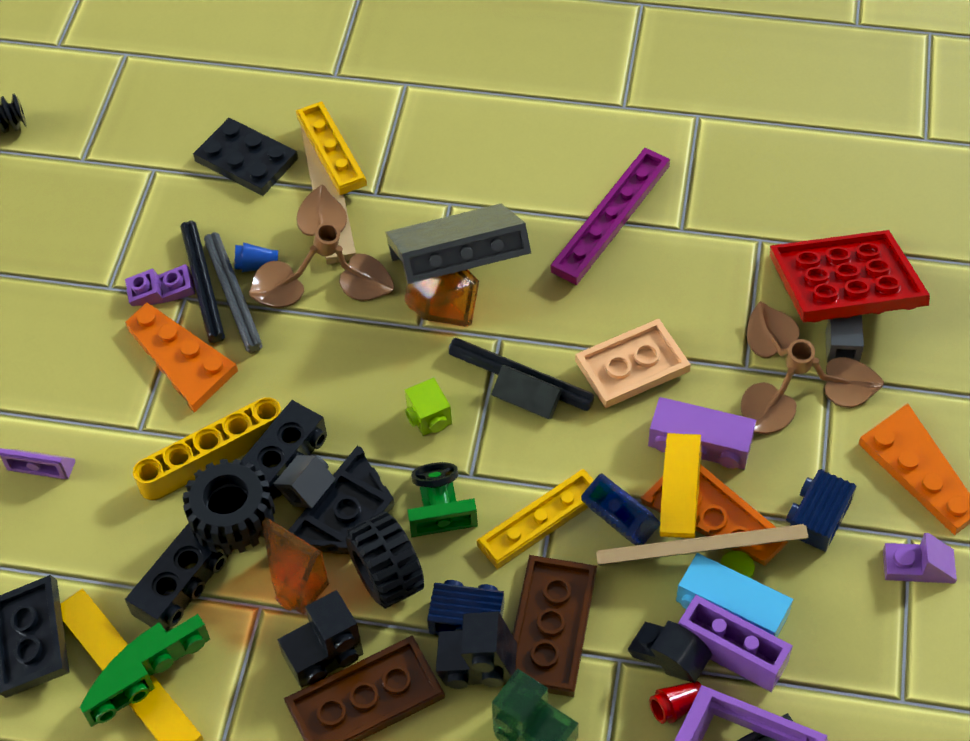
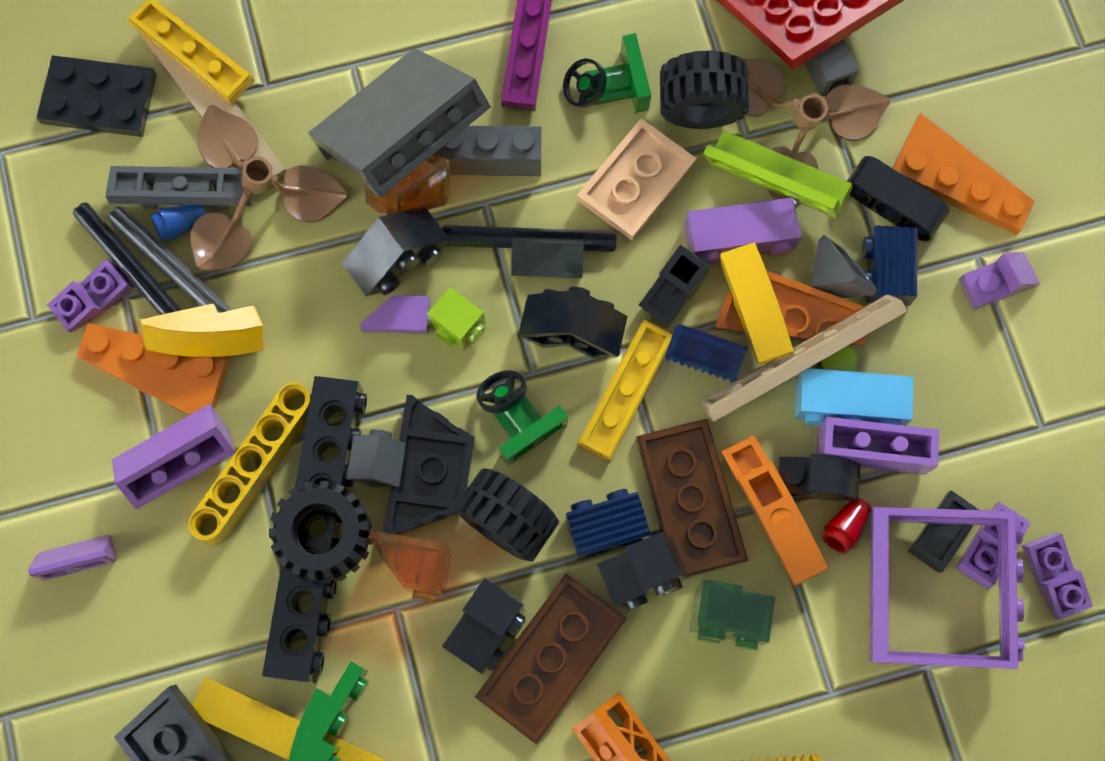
camera: 30 degrees left, 20 degrees up
none -> dark grey hinge [105,166,253,210]
none -> medium lavender brick [112,404,236,509]
none -> yellow slope [140,303,264,357]
none -> black brick [342,208,450,297]
none -> medium lavender tile [360,295,430,334]
none -> dark grey brick [434,126,542,176]
none -> black brick [518,286,628,358]
none -> green piece [563,33,652,113]
none -> black brick [639,244,710,327]
none -> black tyre [660,50,749,129]
none -> lime fence [703,130,853,219]
none -> orange slope [721,435,828,587]
none -> dark grey slope [810,235,878,298]
none -> black beam [847,156,950,242]

